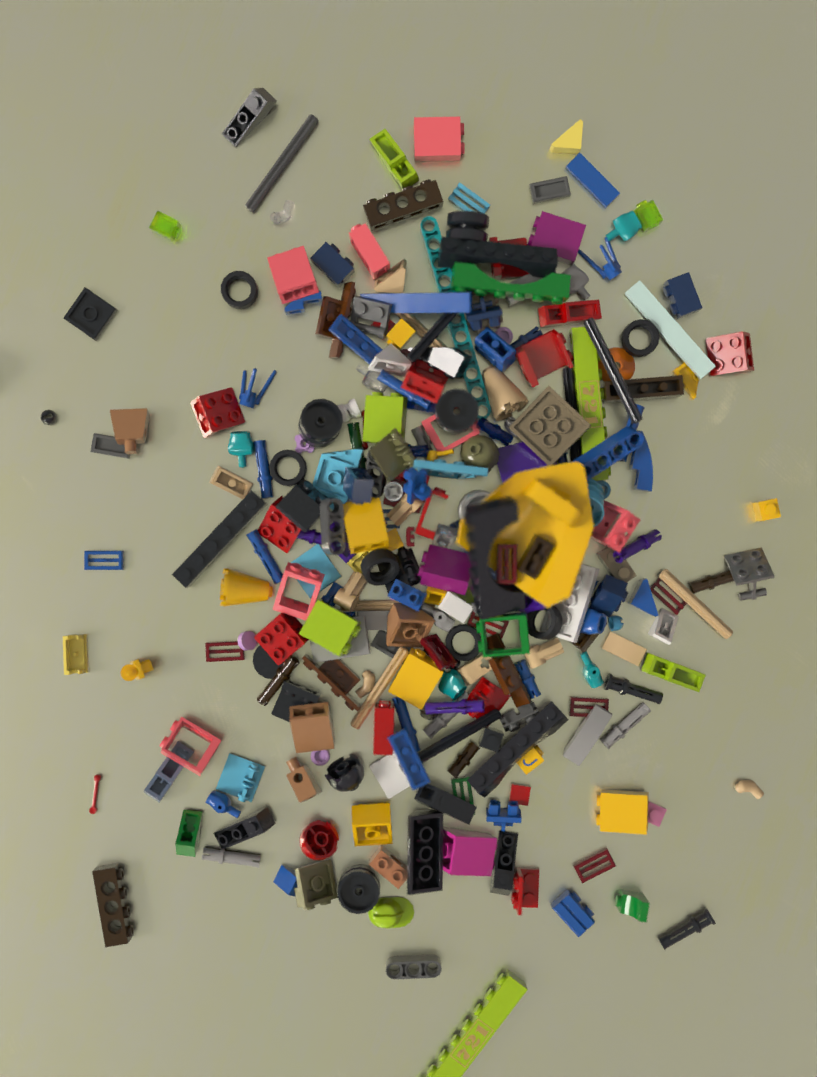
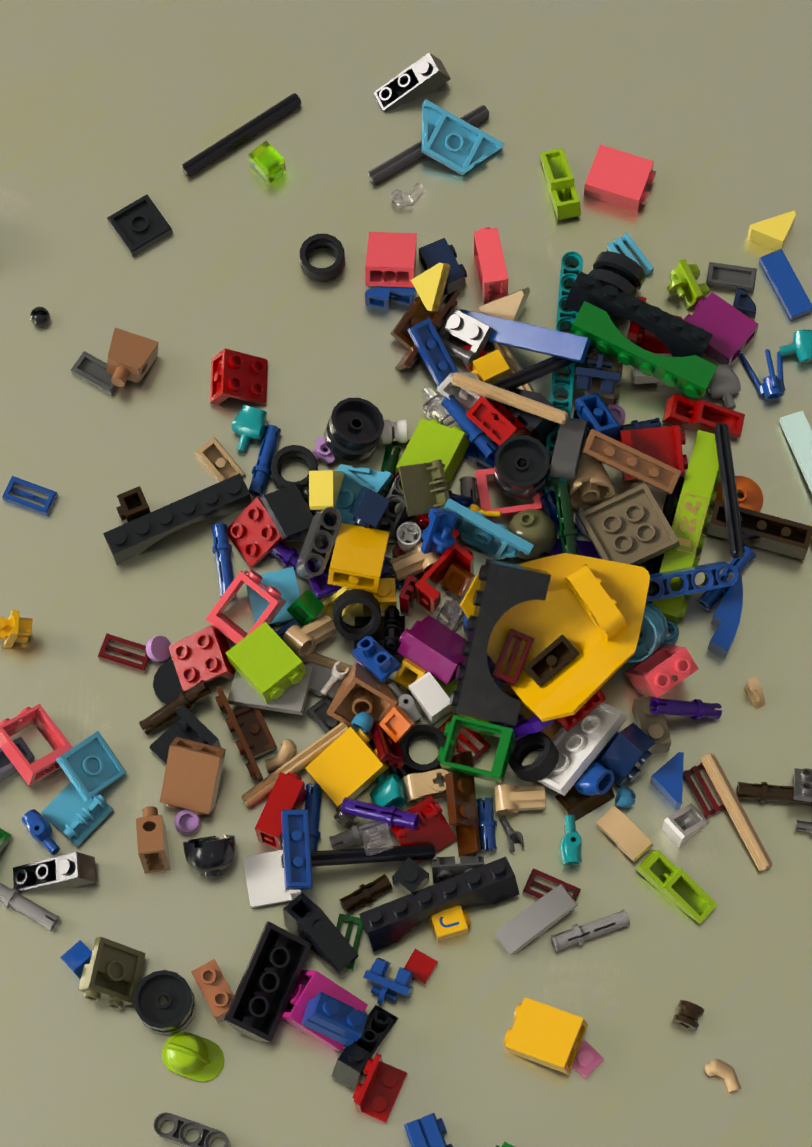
camera: 30 degrees right, 20 degrees down
yellow cone [220,568,273,607] -> none
blue plant [239,368,277,409] -> none
red cylinder [299,820,339,860] -> none
yellow slope [352,803,393,846] -> none
dark brown brick [363,179,443,231] -> none
dark red tile [573,848,616,883] -> none
black pin [604,673,663,704] -> none
black tyre [621,319,660,357] -> none
none -> medium azure tile [56,731,127,802]
none -> dark brown brick [116,486,150,523]
none -> black axle [182,93,301,176]
none -> green slope [286,590,325,626]
none -> blue brick [301,992,367,1046]
none -> light yellow slope [309,470,344,510]
none -> white hand [320,661,349,696]
none -> dark azure hinge [351,712,374,734]
none -> clear tile [360,821,394,856]
none -> orange plate [379,705,415,743]
none -> light yellow slope [411,263,451,312]
none -> medium azure wing [421,99,504,176]
none -> orange plate [440,562,475,598]
none -> tan axle [452,372,568,425]
none -> dark grey hand [500,816,524,852]
none -> dark grey beam [550,418,588,480]
none -> dark green pin [554,483,579,555]
none -> medium nougat plate [581,429,682,494]
none -> lime hips [667,259,710,309]
none -> dark brown wheel [672,1000,704,1031]
none -> dark blue tile [733,288,756,318]
none -> tan tile [744,676,765,709]

